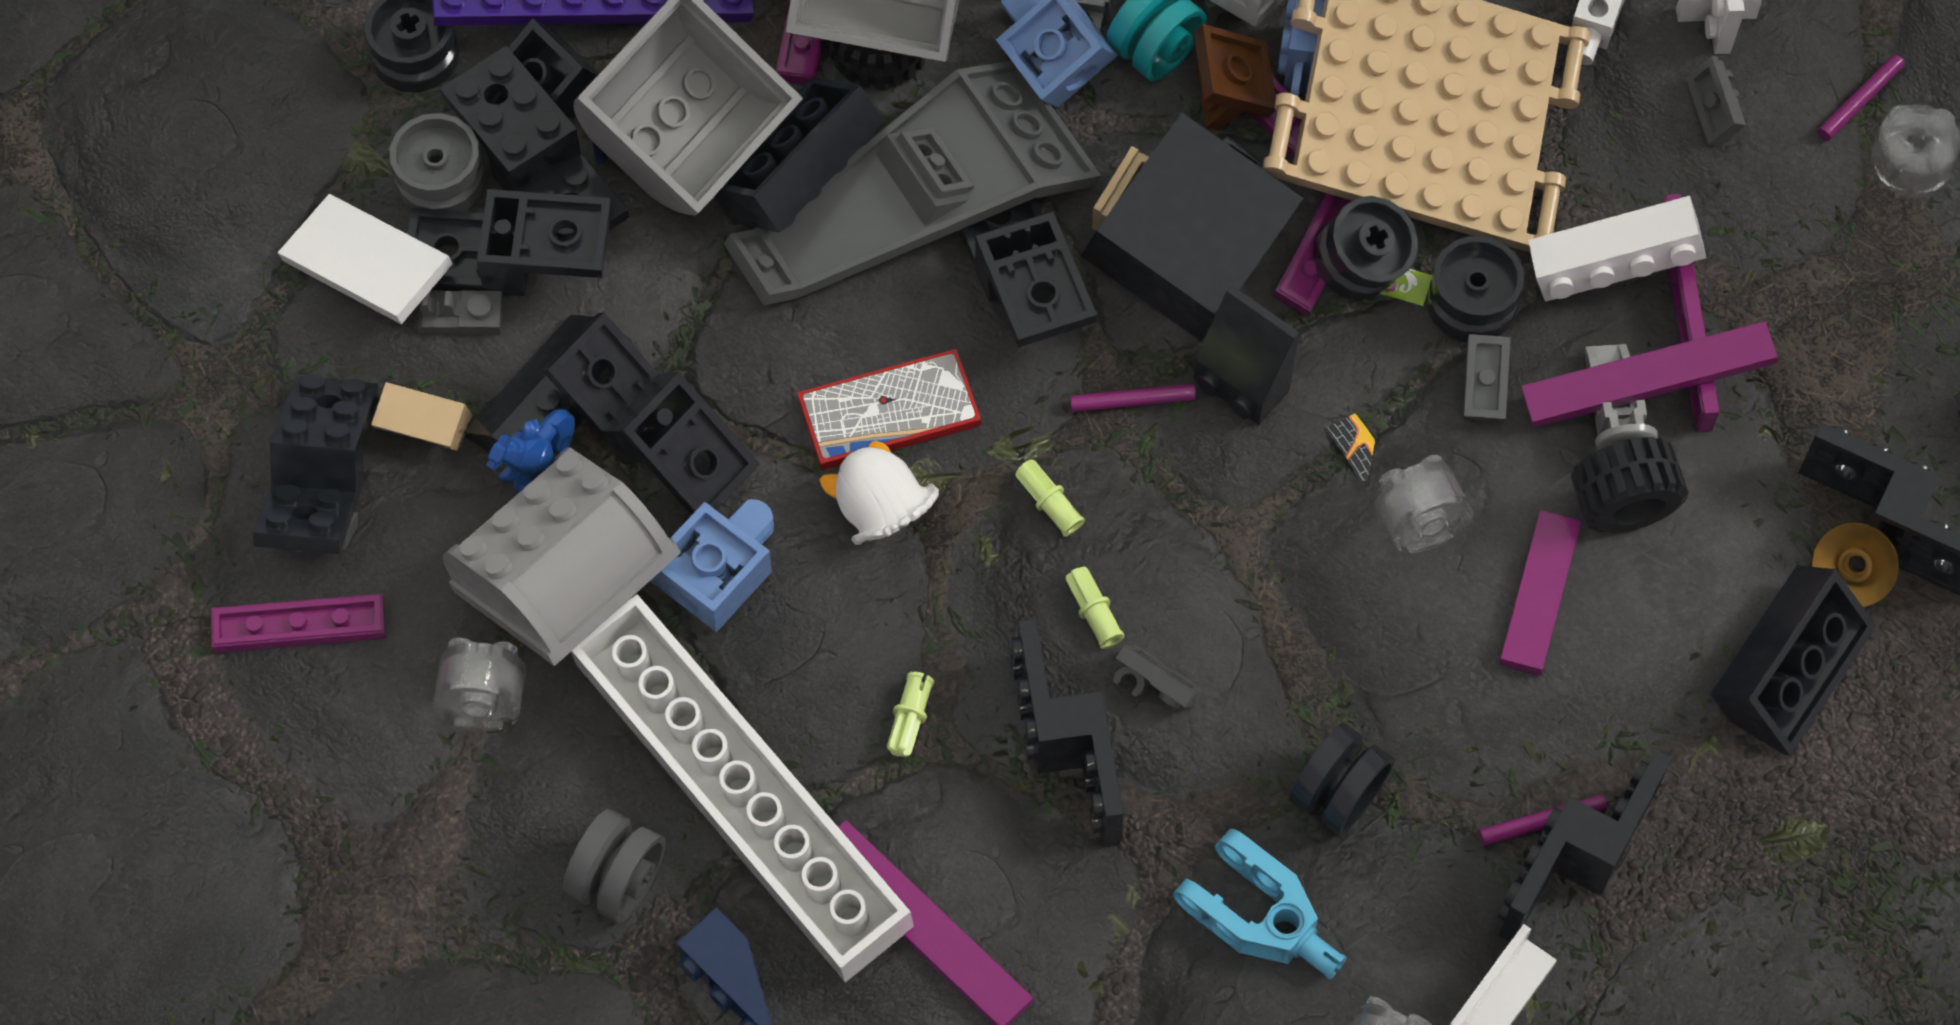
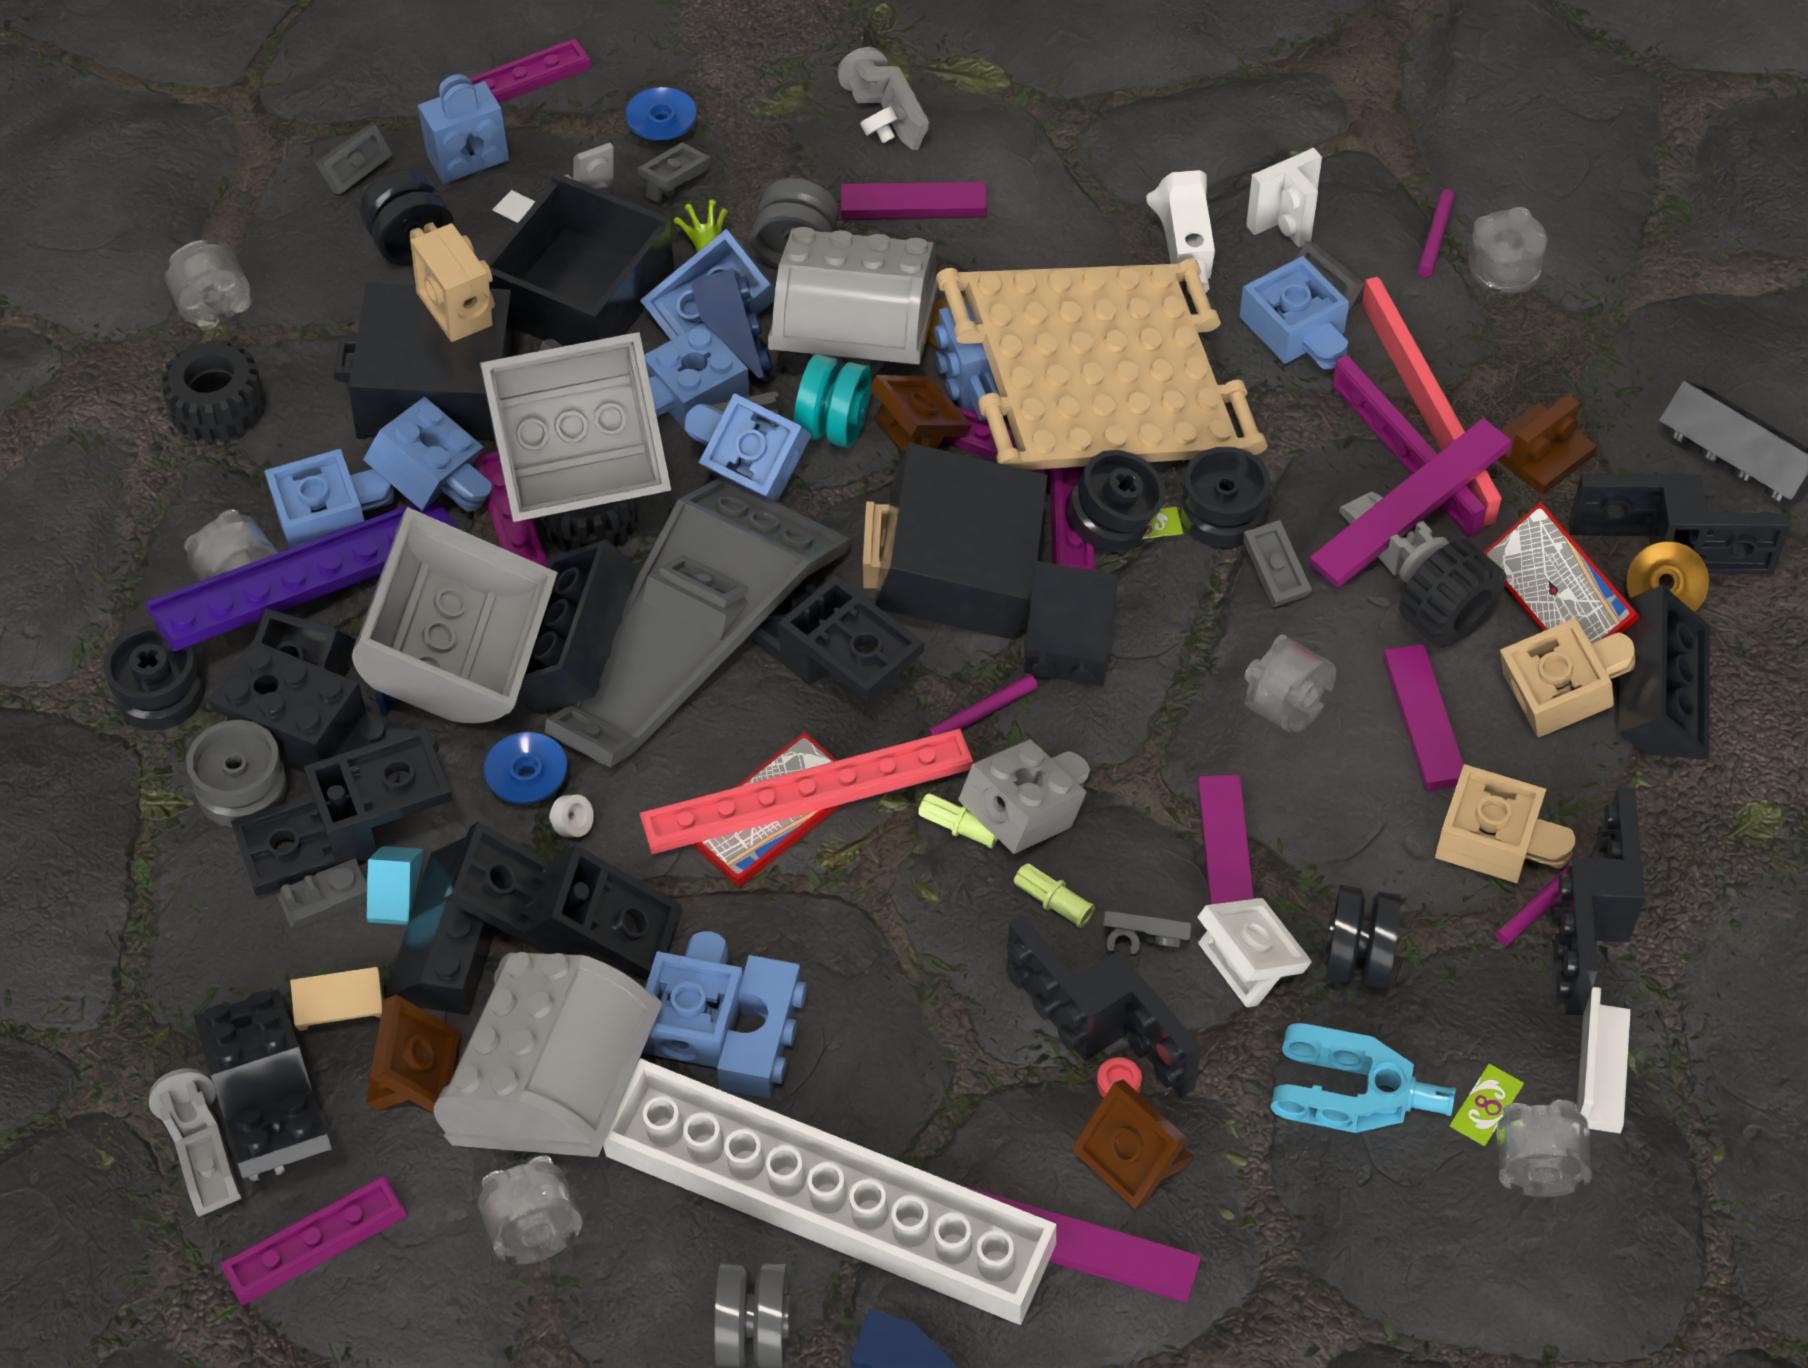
camera: 25 degrees left, 10 degrees down
white tile [278,194,453,324] -> none
blue animal [486,409,575,494] -> none
white hair [819,440,939,545] -> none
yellowish green axle [887,671,934,757] -> none
sticker [1325,414,1375,481] -> none
white brick [1528,196,1707,302] -> none
none -> light grey piece [149,1068,241,1217]
none -> reddish brown bracket [366,995,460,1113]
none -> medium azure slope [367,846,425,925]
none -> blue dish [484,732,567,804]
none -> white tile [549,795,594,837]
none -> coral tile [640,729,973,855]
none -> medium blue arch [717,955,807,1099]
none -> light grey brick [958,739,1090,854]
none -> reddish brown bracket [1071,1079,1193,1209]
none -> coral tile [1097,1057,1142,1098]
none -> magenta tile [1197,775,1254,905]
none -> white bracket [1197,898,1312,1008]
none -> medium blue brick [1239,256,1349,369]
none -> coral tile [1362,277,1502,527]
none -> tan brick [1435,764,1575,883]
none -> lime sticker [1449,1064,1524,1146]
none -> tile [1483,502,1641,644]
none -> reddish brown bracket [1497,394,1597,495]
none -> tan brick [1500,618,1635,738]

